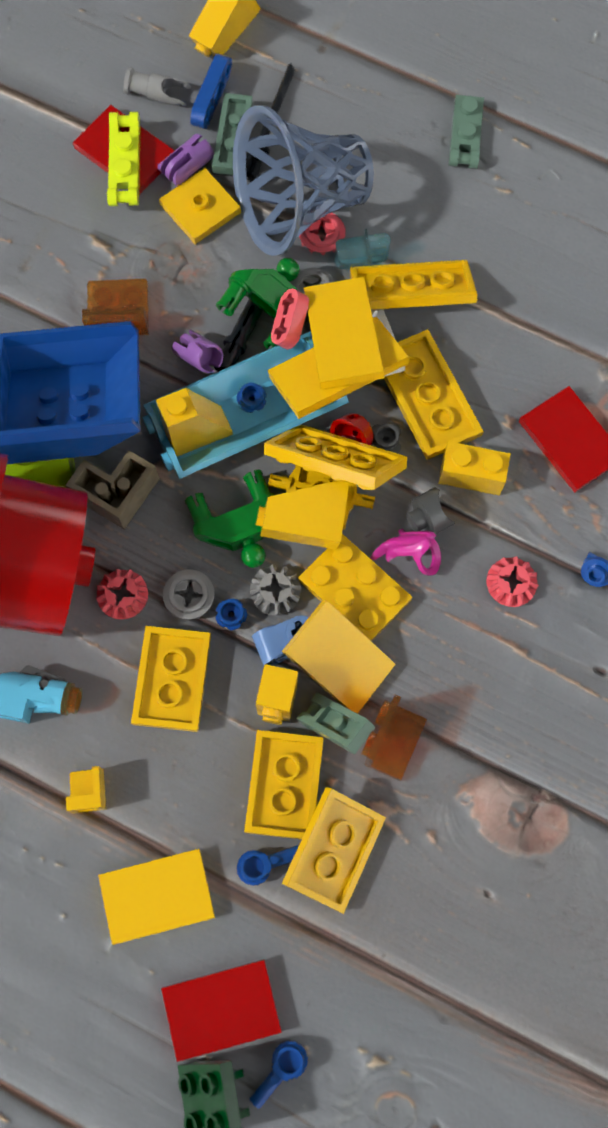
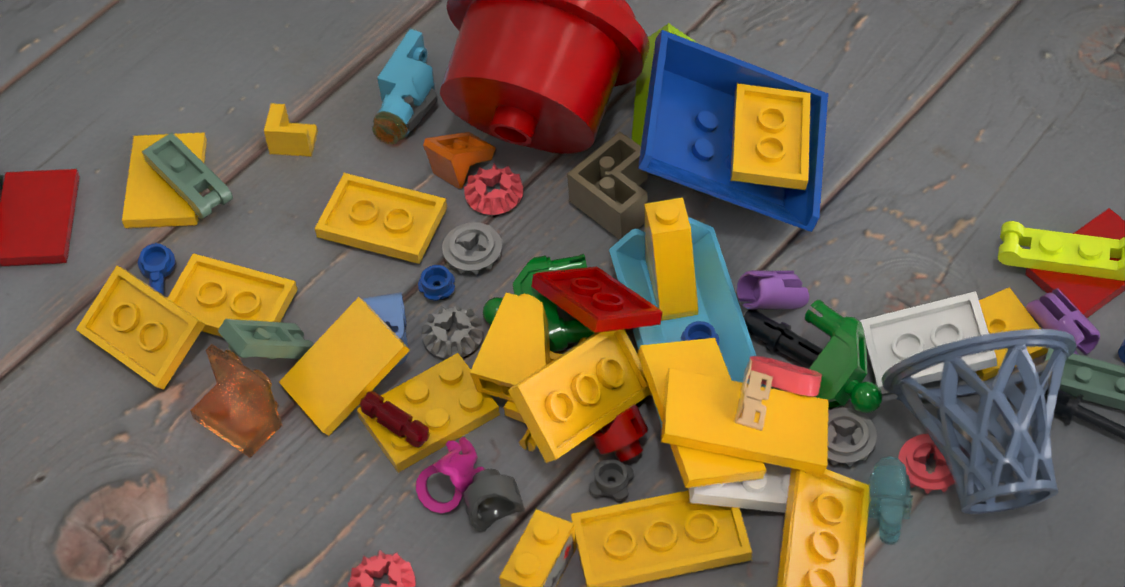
camera: 110 degrees right, 20 degrees down
clear orange bracket [82,279,149,336] -> none
yellow brick [256,664,298,725] -> none
none -> sand green plate [142,132,233,219]
none -> dark red axle [360,391,430,447]
none -> orange slope [423,132,496,189]
none -> red tile [531,266,663,333]
none -> yellow plate [730,83,810,190]
none -> tan piece [734,359,773,431]
none -> white plate [860,291,997,394]

